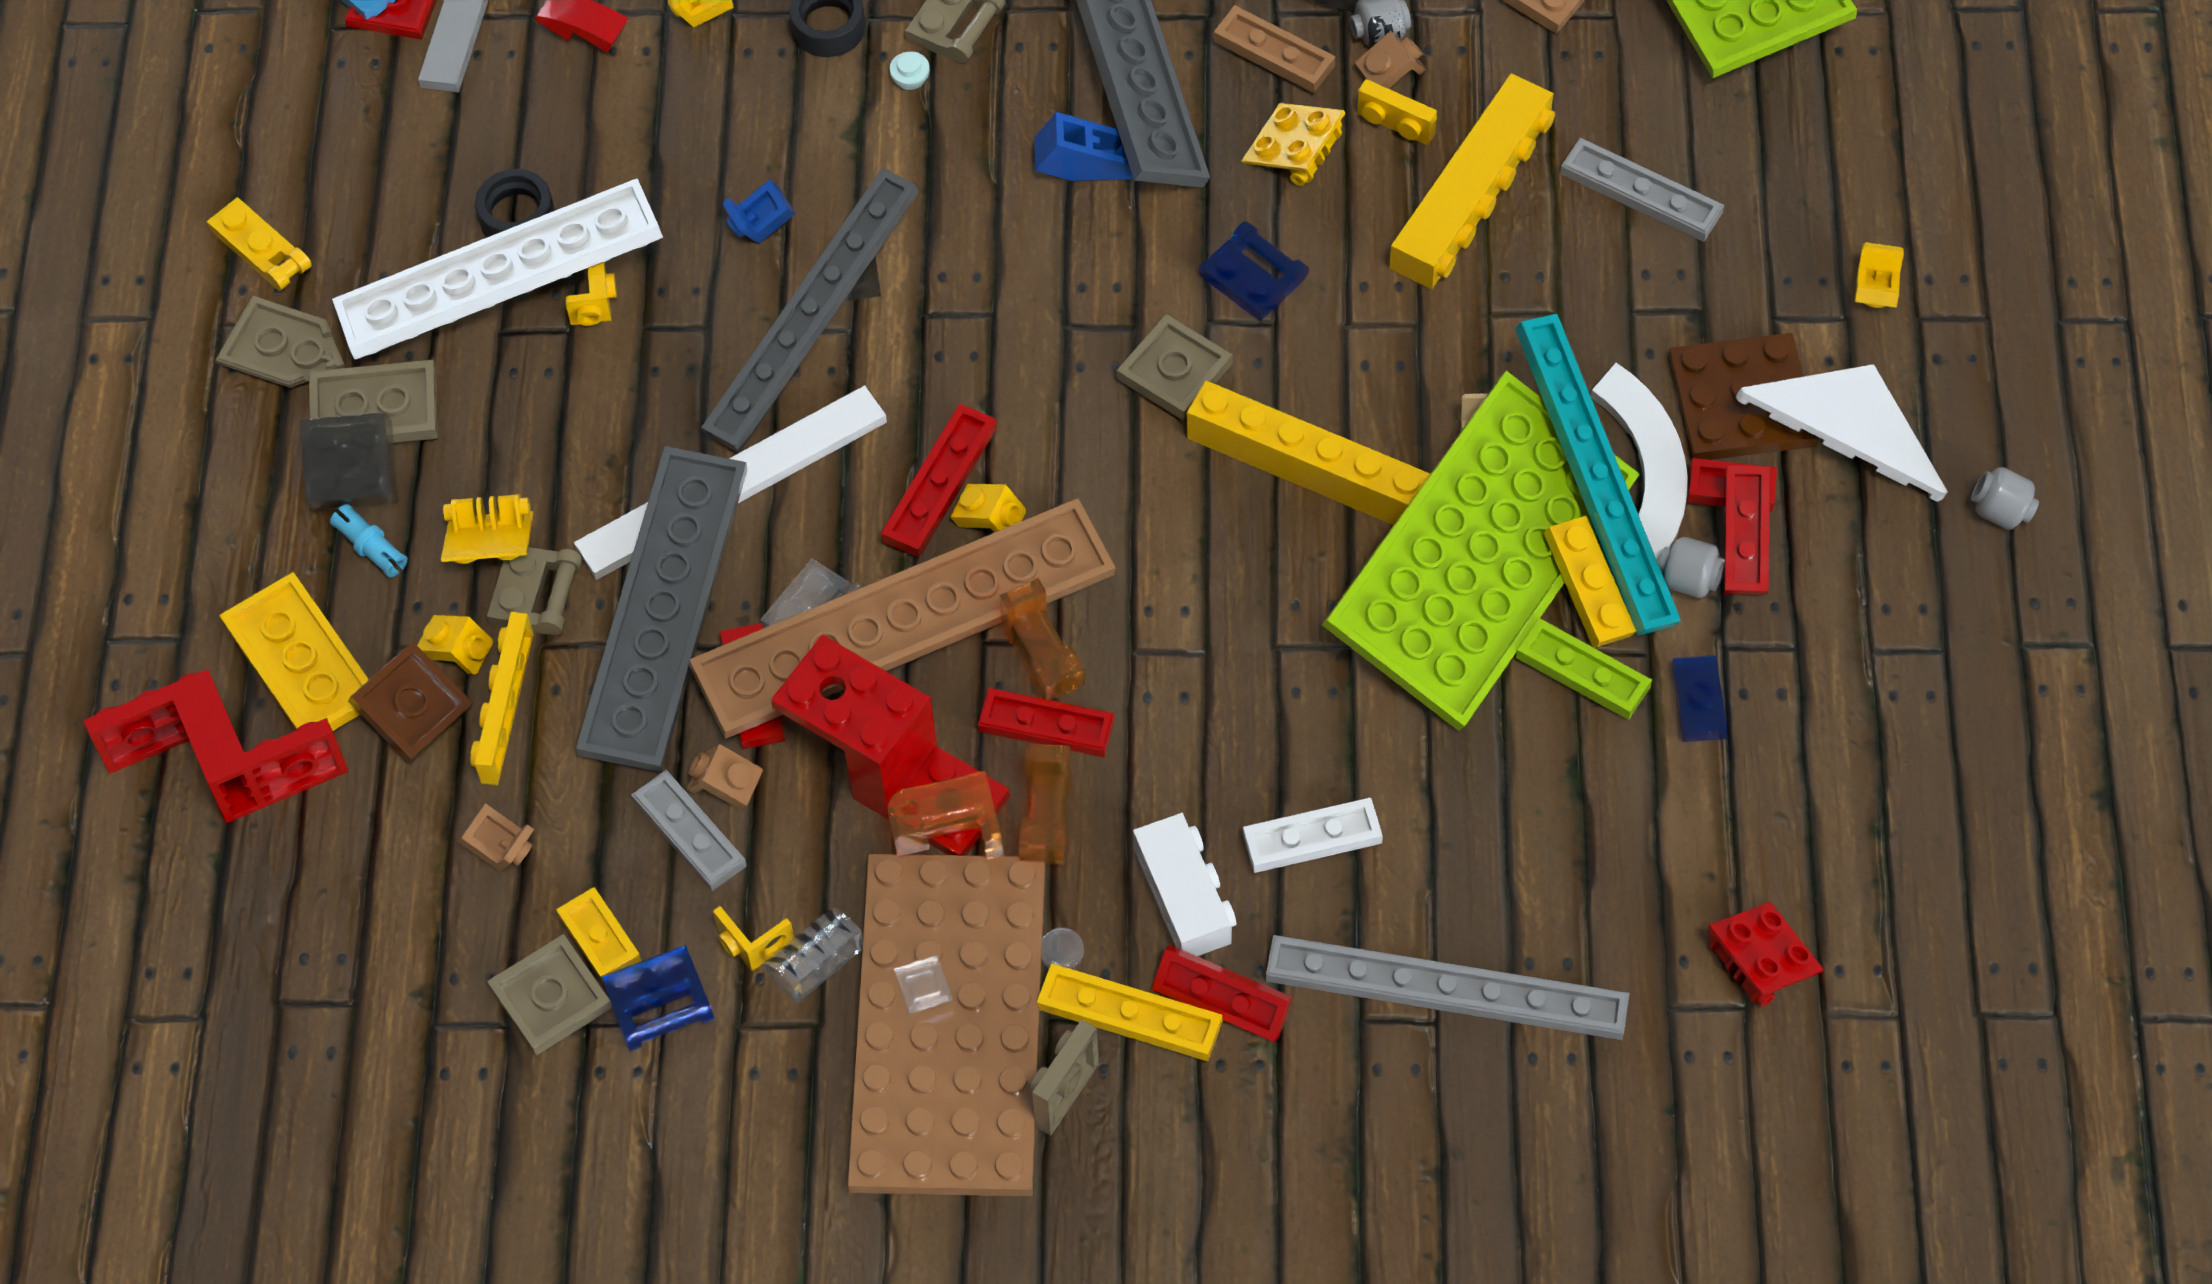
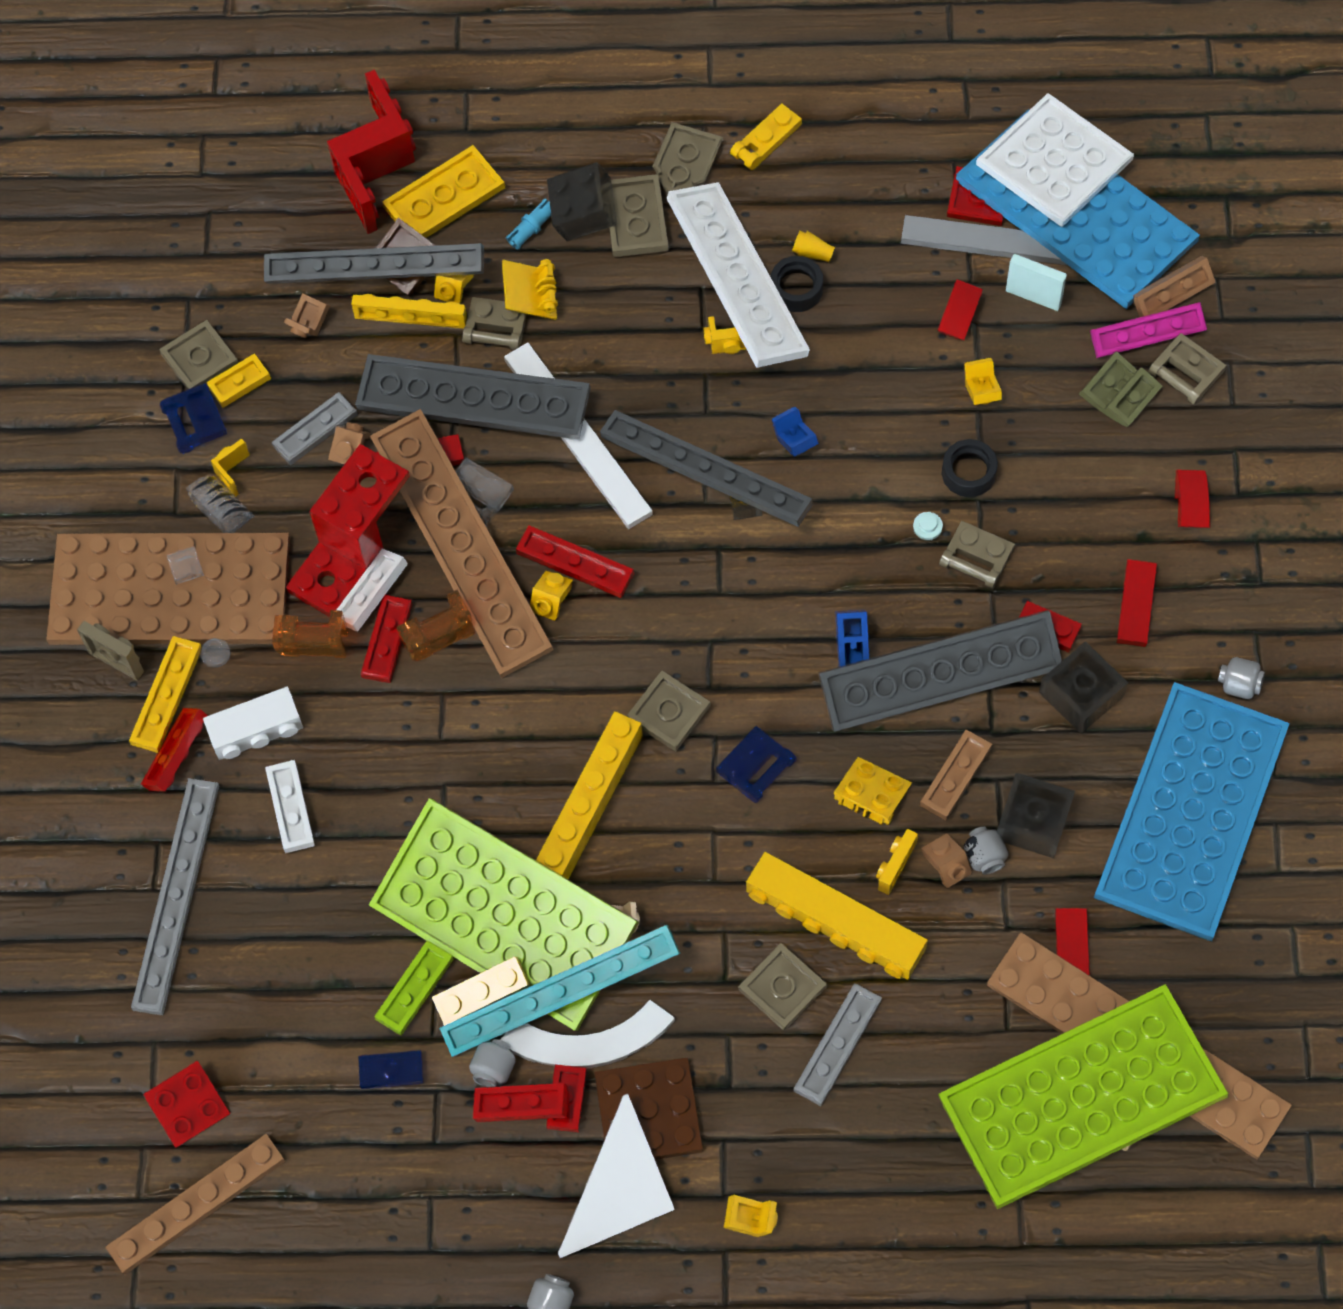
camera: 90 degrees right, 5 degrees up
clear orange piece [888,771,1004,859] -> none
none -> medium nougat plate [106,1134,285,1275]
none -> dark grey plate [264,243,484,284]
none -> white plate [332,549,408,632]
none -> dark tan plate [738,943,827,1031]
none -> yellow cone [792,230,835,263]

